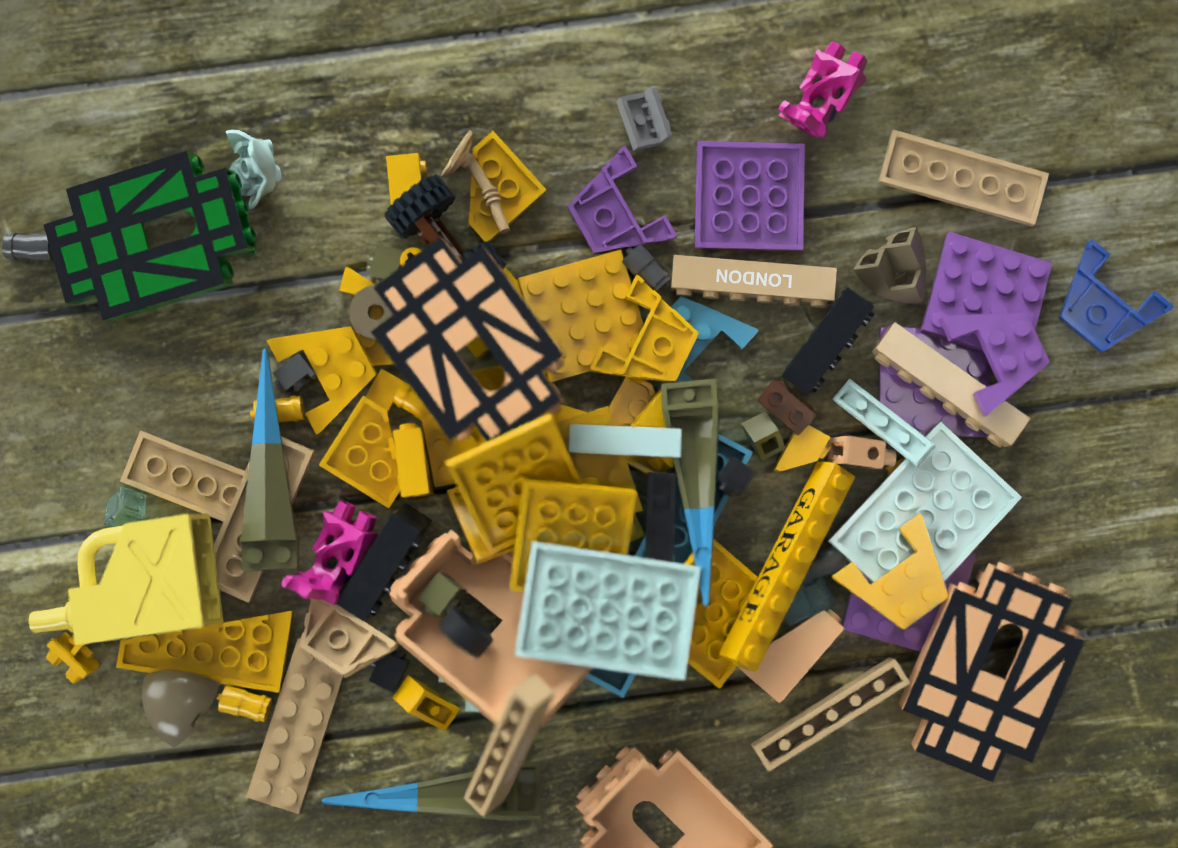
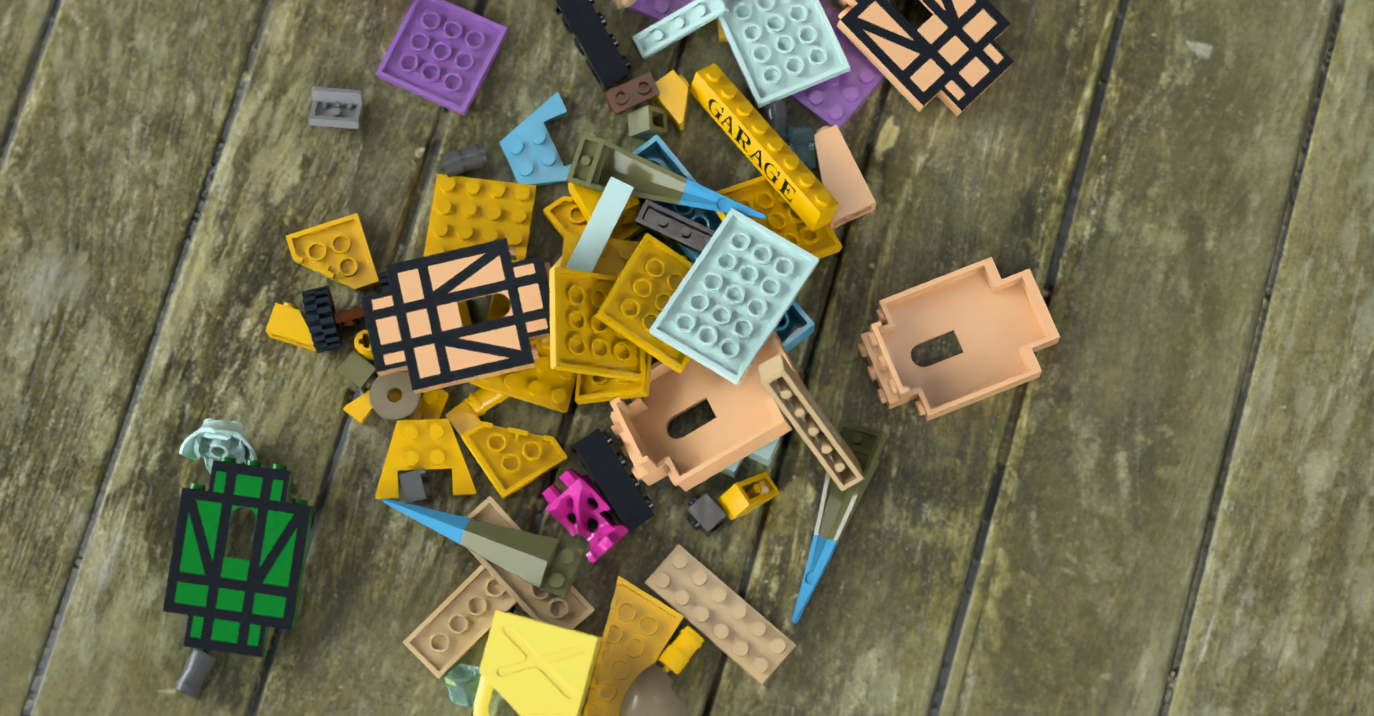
camera: 60 degrees left, 10 degrees down
yellow piece [250,395,305,423] -> none
tan wing [299,599,398,678] -> none
yellow brick [393,423,434,499] -> none
olive brick [418,572,467,617] -> none
black tyre [439,607,494,658] -> none
tan dish [441,130,510,234] -> none
medium lavender wing [567,146,677,255] -> none
yellow wing [590,275,699,383] -> none
tan brick [670,255,837,308] -> none
black brick [716,456,756,497] -> none
tan brick [751,657,910,772] -> none
light nougat torso [827,436,897,470] -> none
yellow wing [831,513,949,630] -> none

